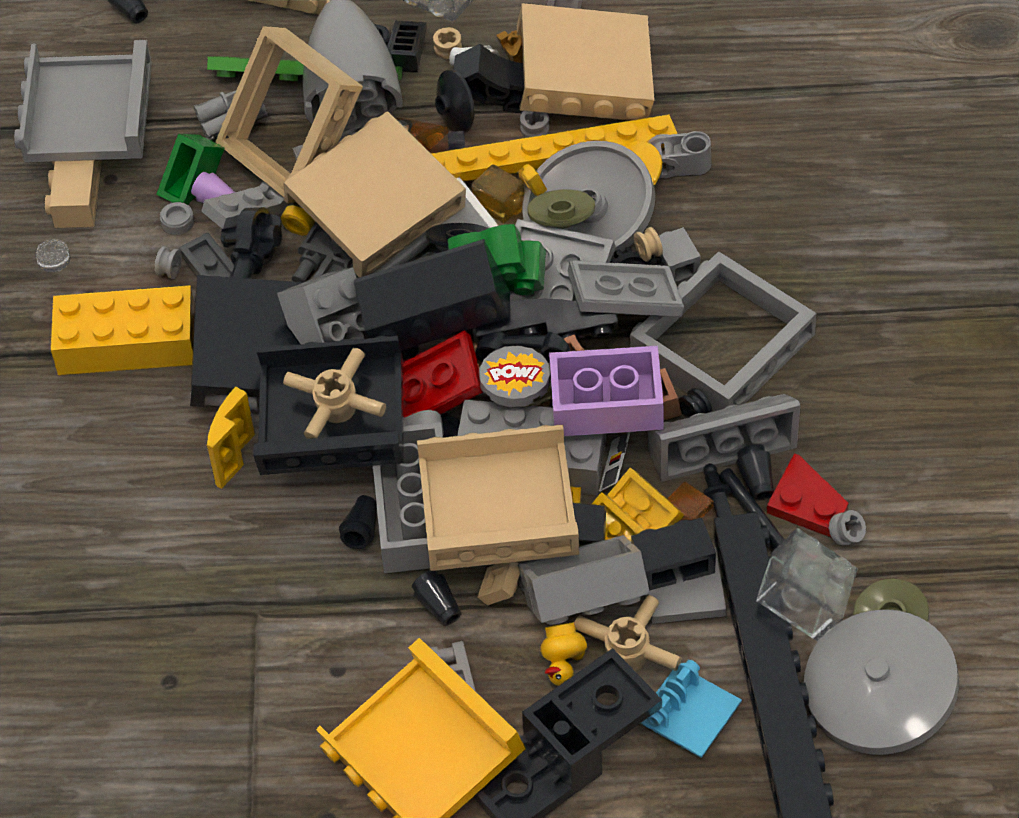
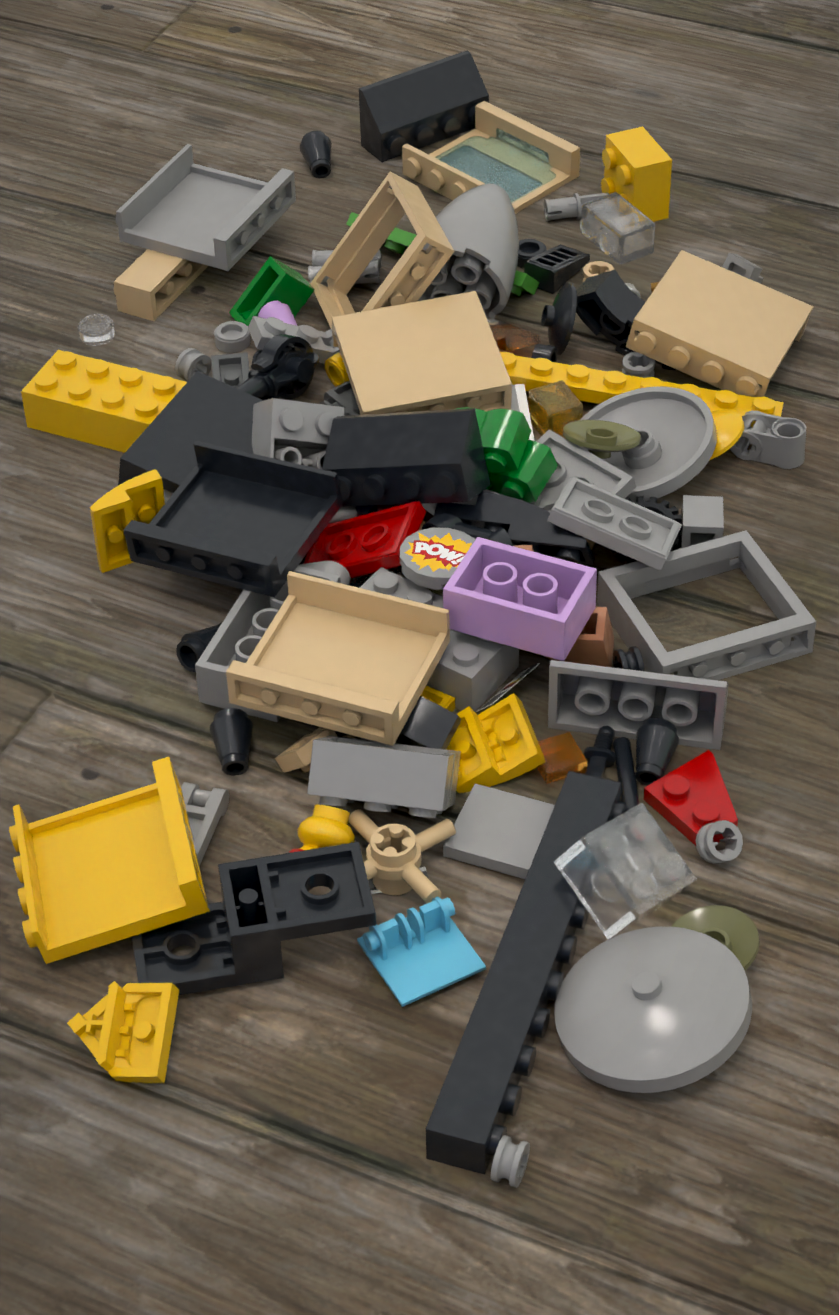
camera: 25 degrees right, 10 degrees down
tan bar [283,348,386,439] -> none
yellow tile [518,164,547,196] -> none
black piece [631,517,716,591] -> none
tan bush [634,227,663,261] -> none

